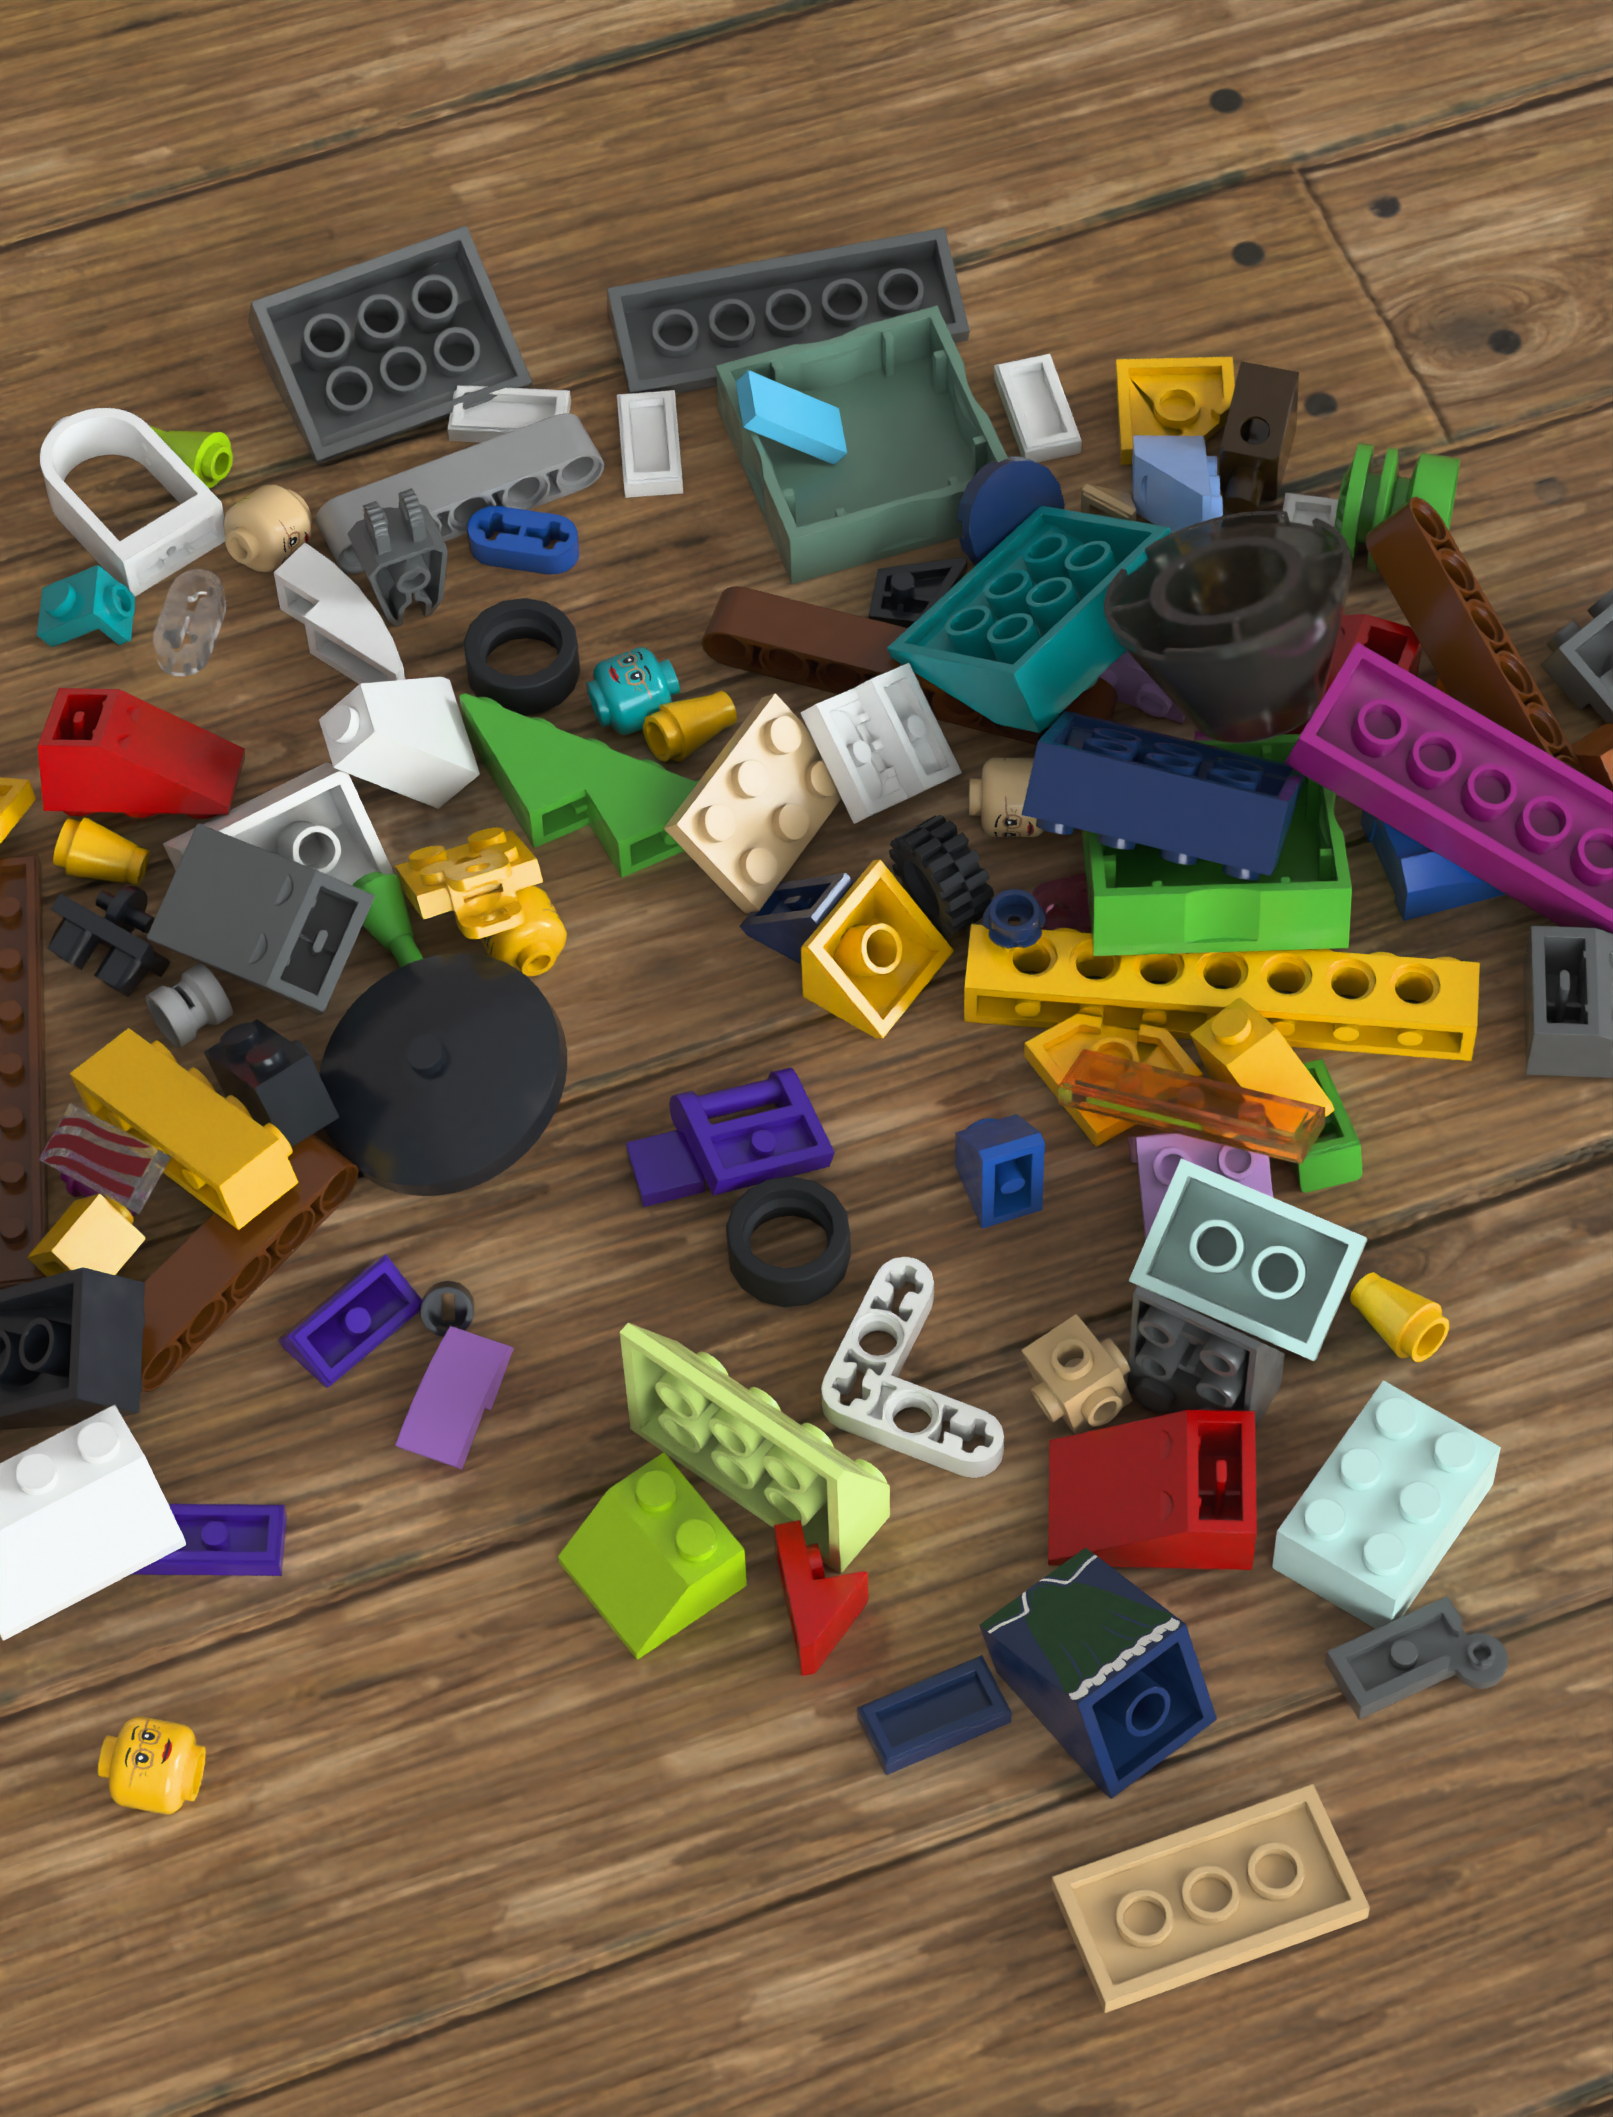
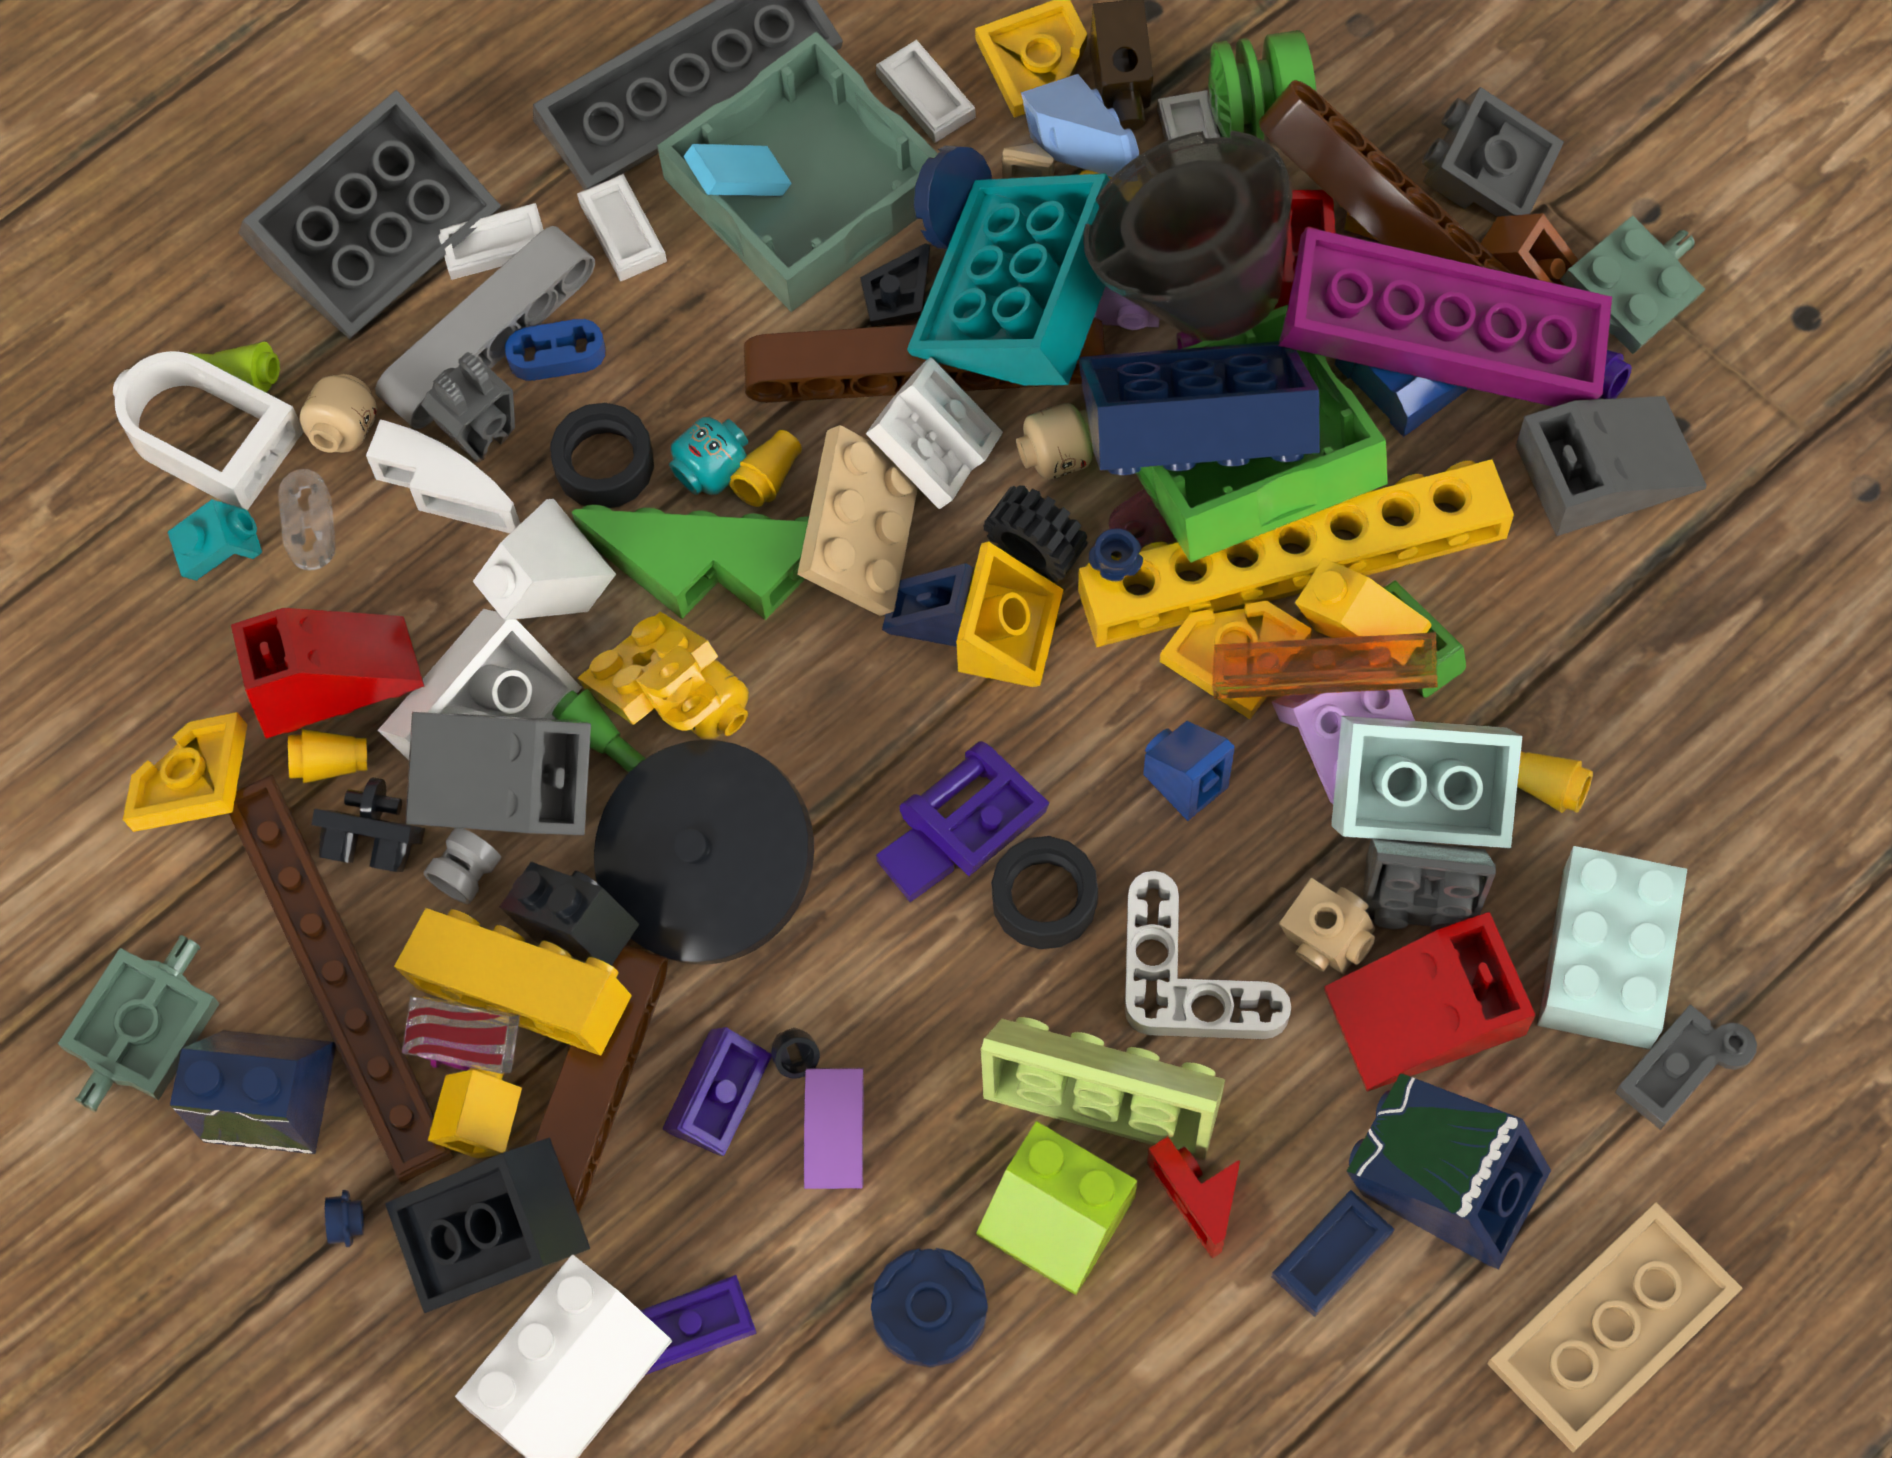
camera: 20 degrees left, 10 degrees up
none -> dark blue tile [871,1248,988,1368]

